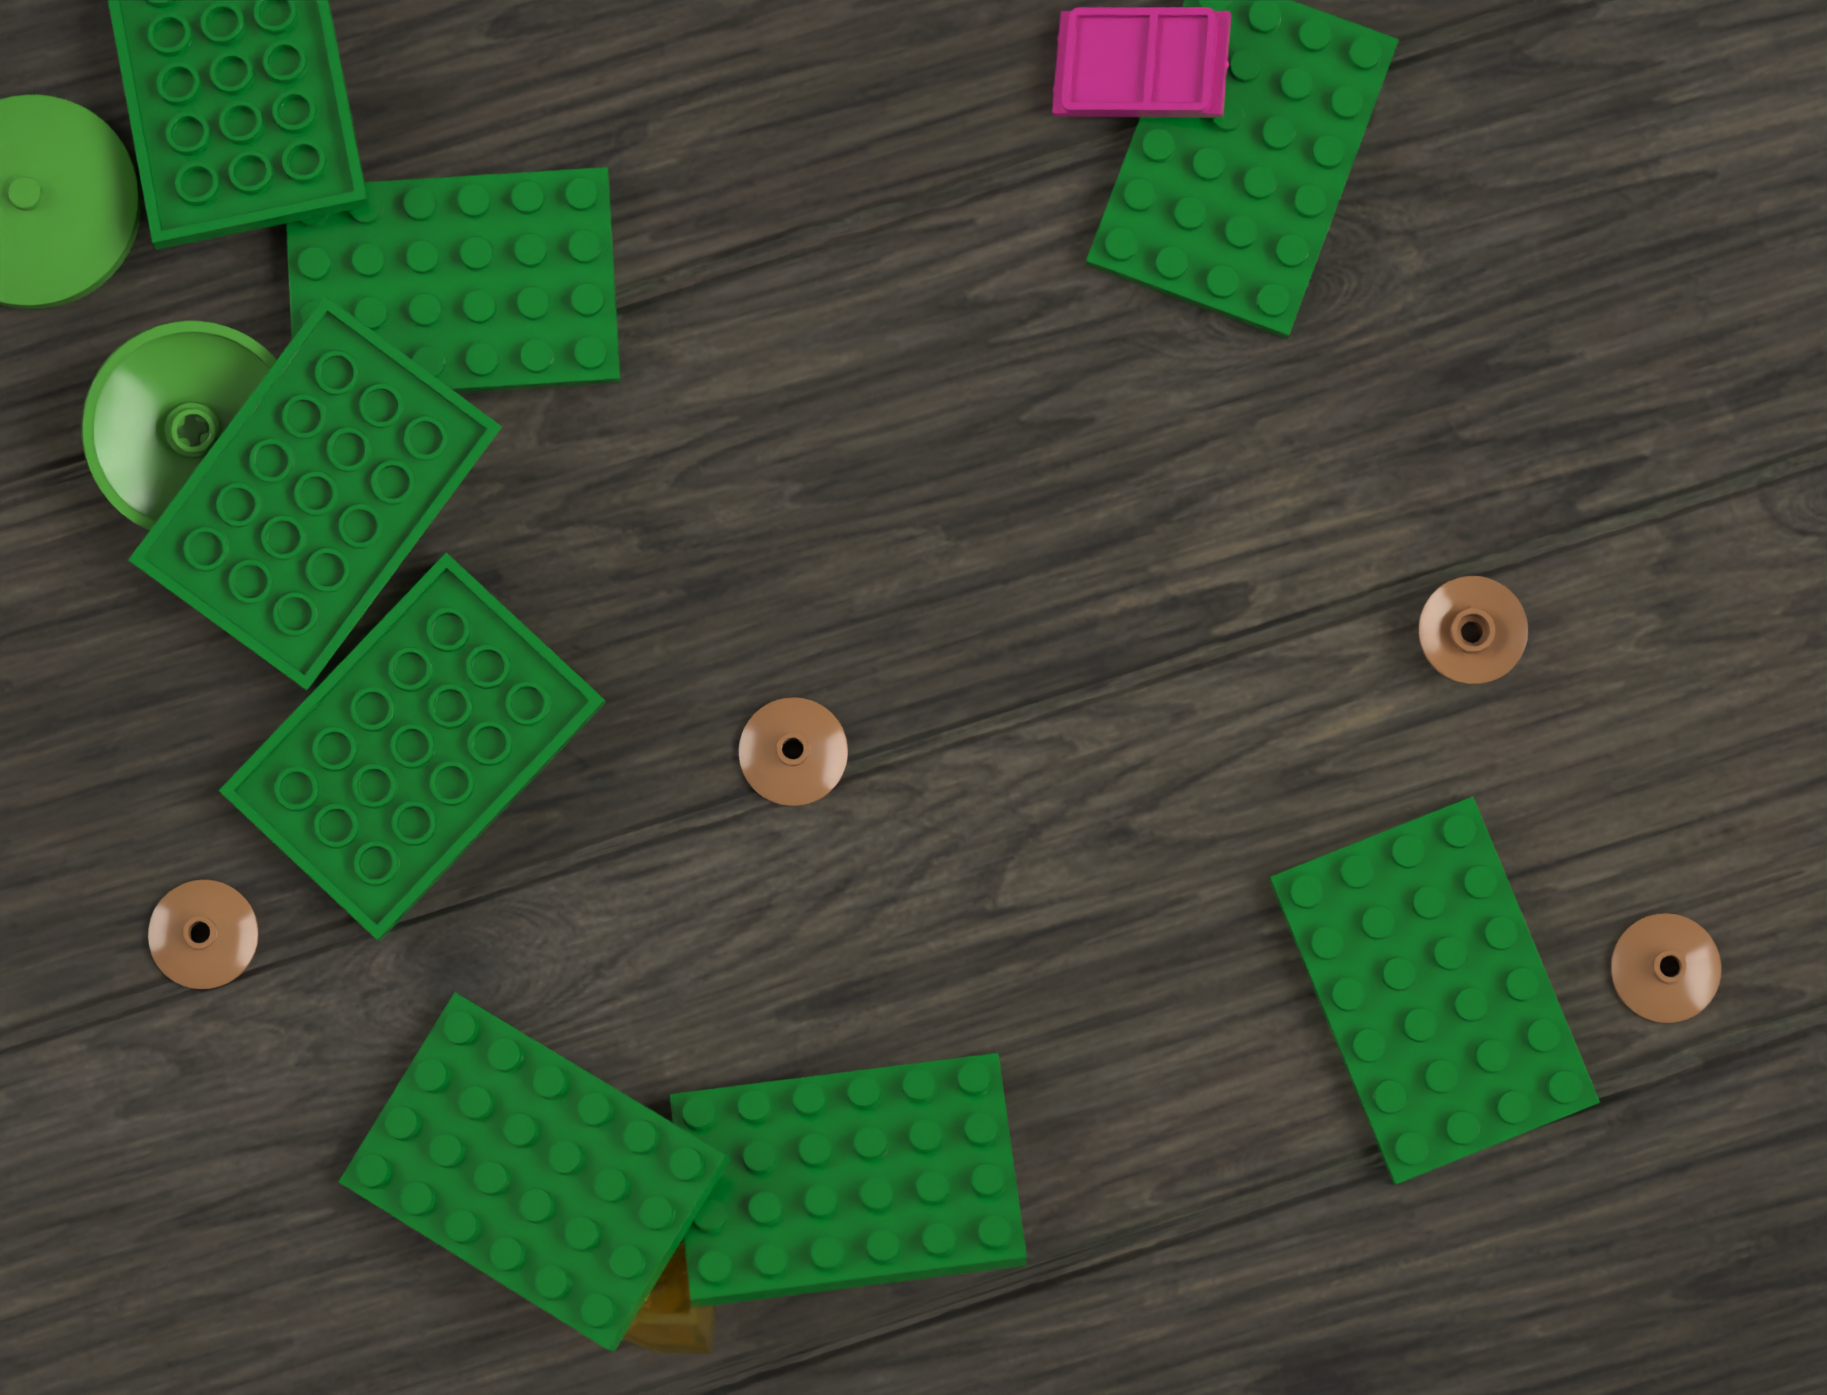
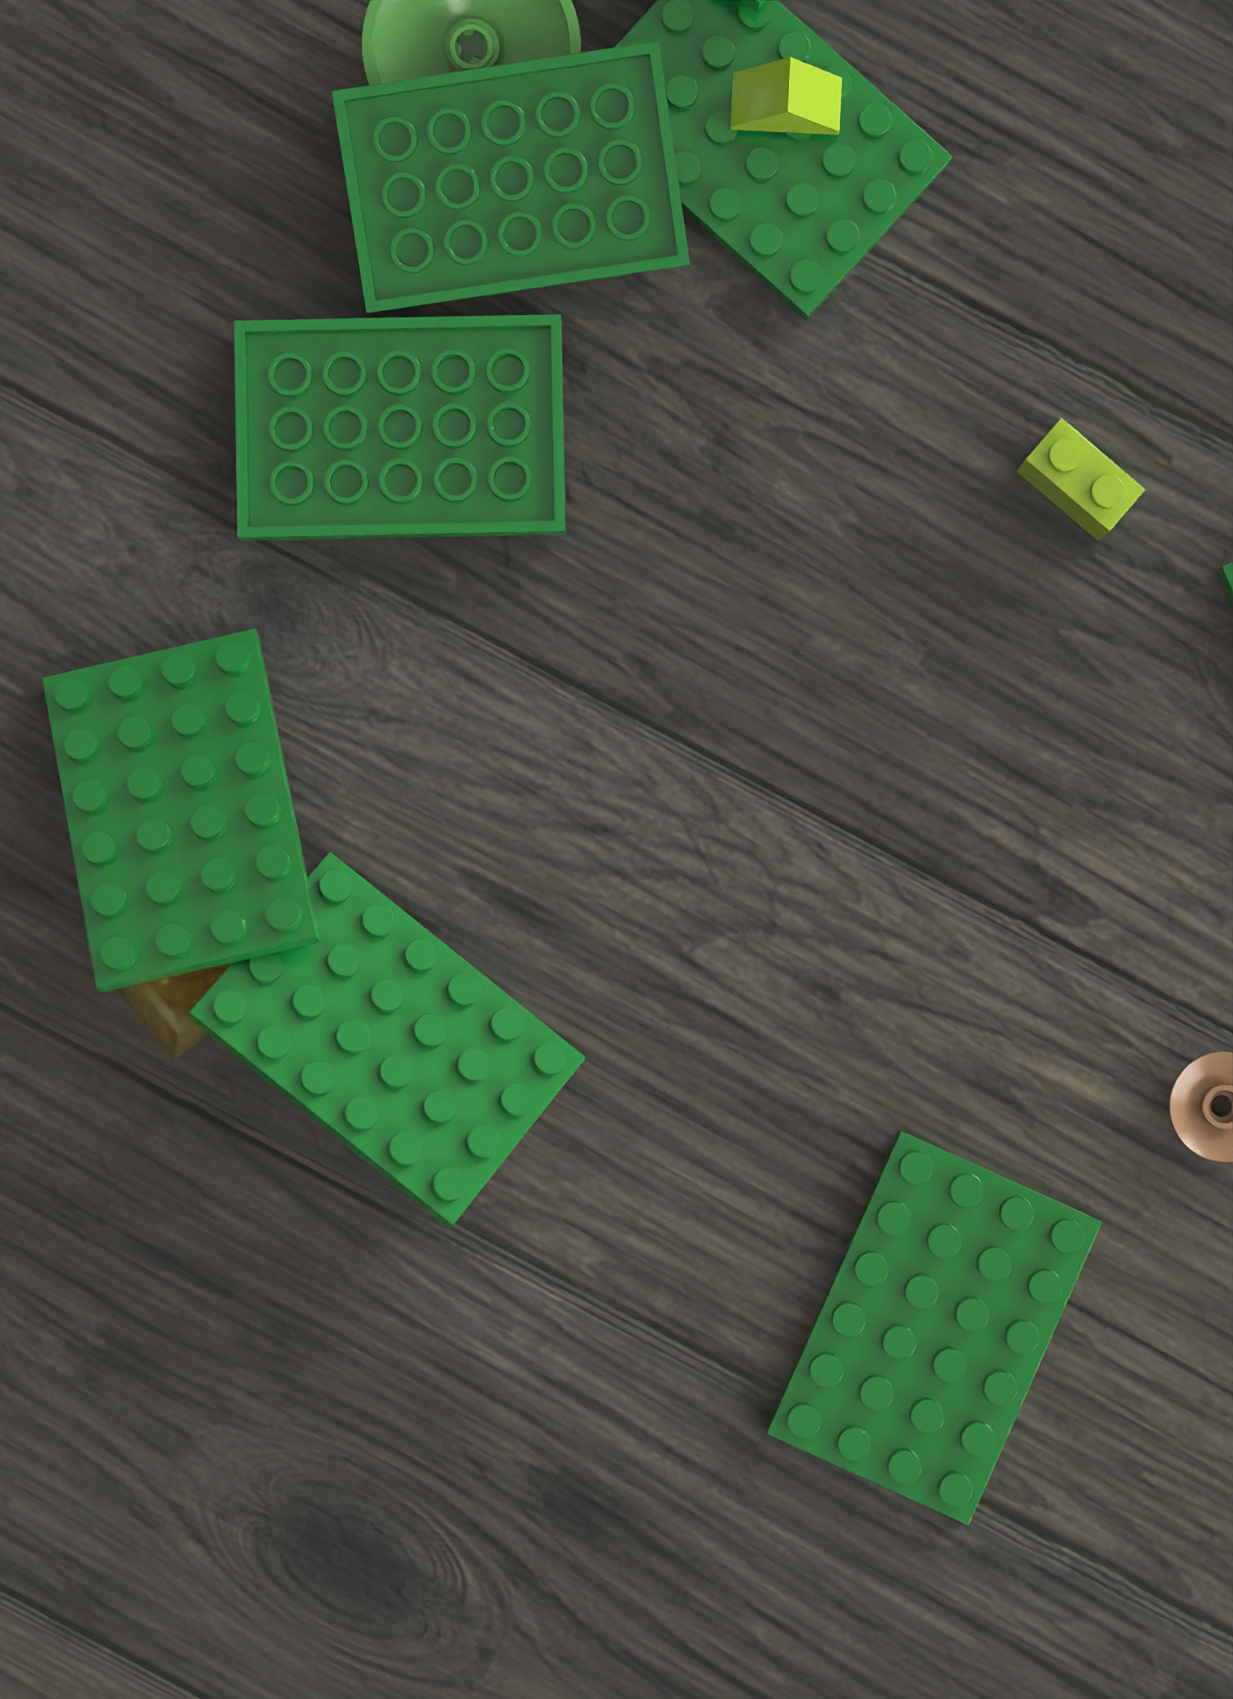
camera: 45 degrees right, 5 degrees up
medium nougat dish [148,880,259,989] -> none
medium nougat dish [739,697,848,806] -> none
medium nougat dish [1611,913,1721,1023] -> none
none -> lime slope [730,57,842,135]
none -> lime brick [1017,418,1145,541]

